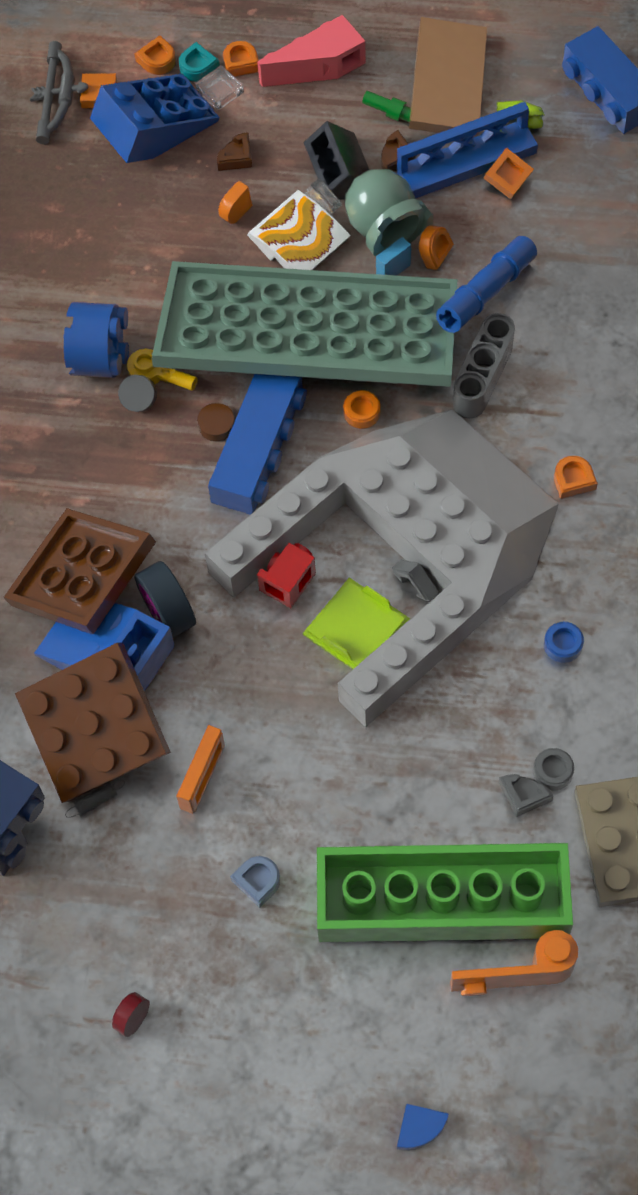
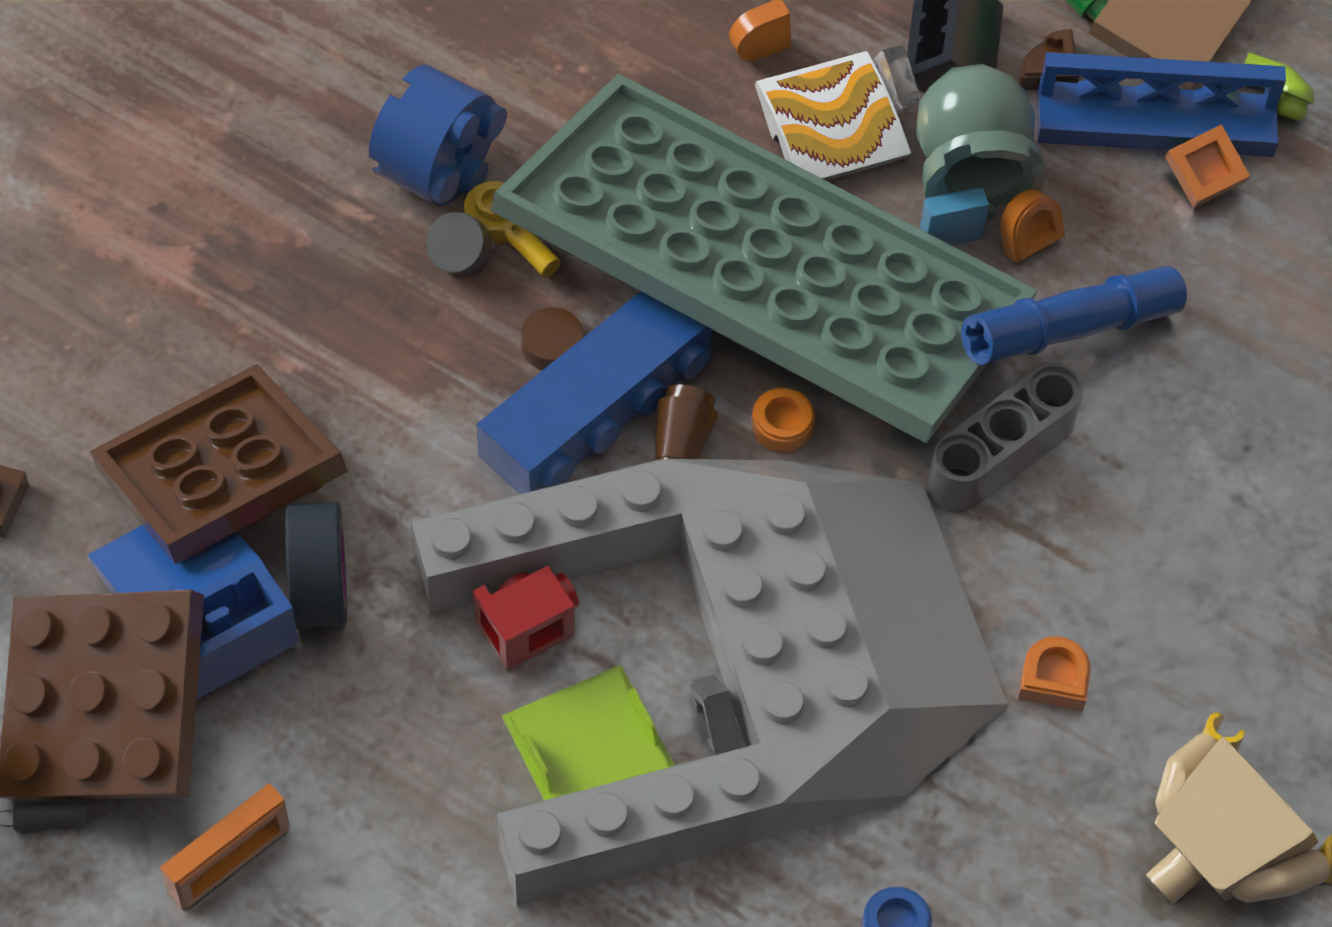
camera: 20 degrees right, 5 degrees down
none -> reddish brown cone [654,385,718,461]

